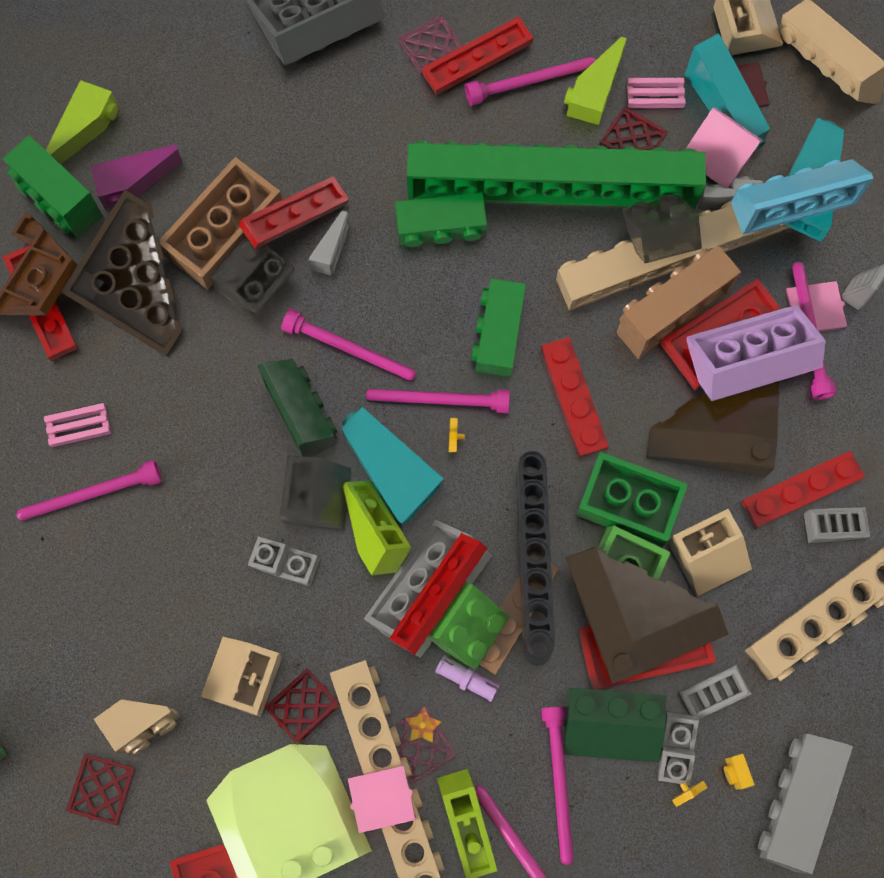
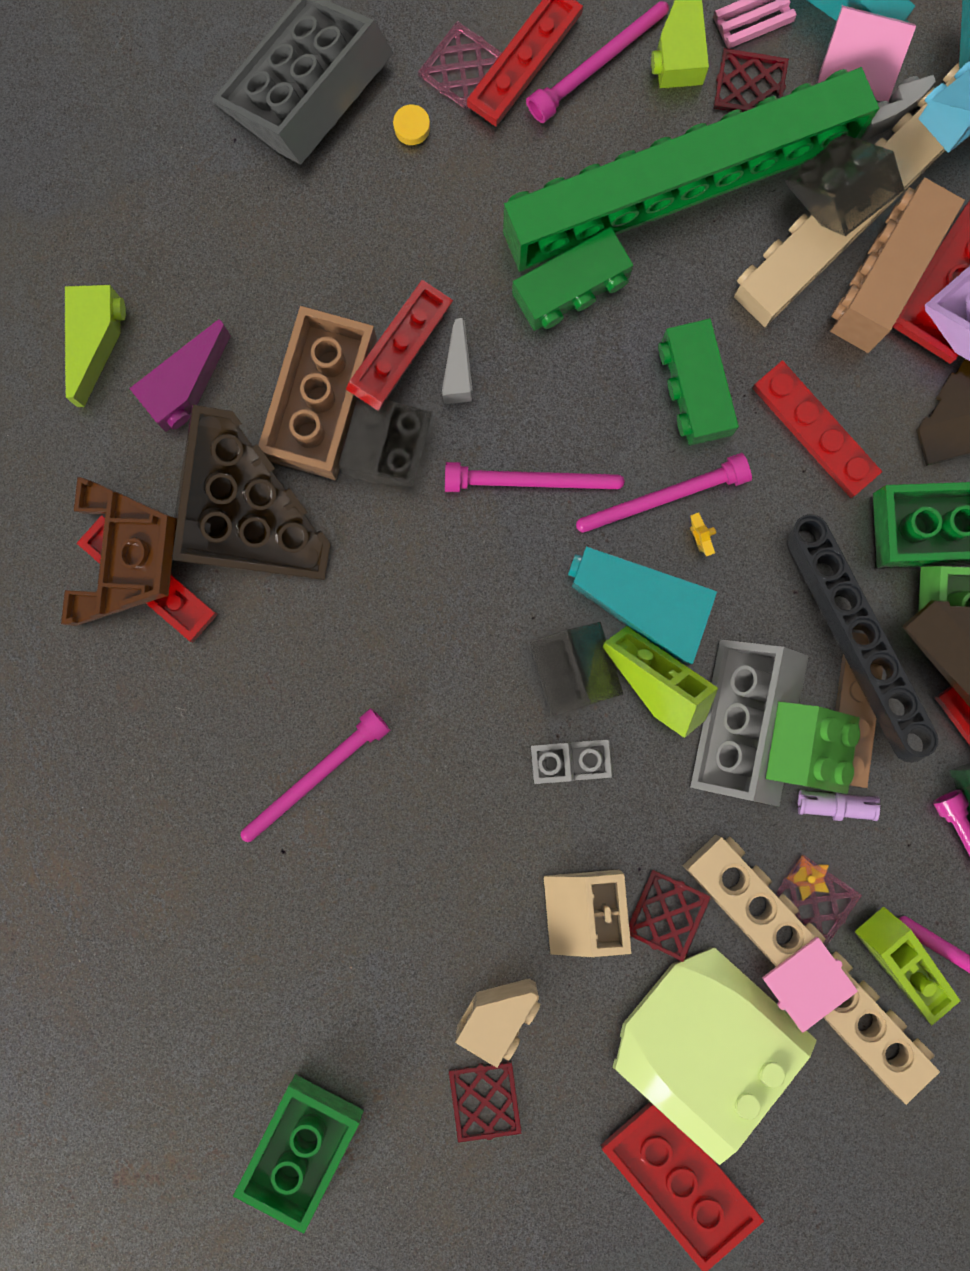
camera: 20 degrees left, 10 degrees up
green brick [2,135,103,239] -> none
bright pink tile [44,403,111,448] -> none
dark green slope [257,359,338,460] -> none
red plate [389,533,487,655] -> none
none -> yellow piece [393,104,430,145]

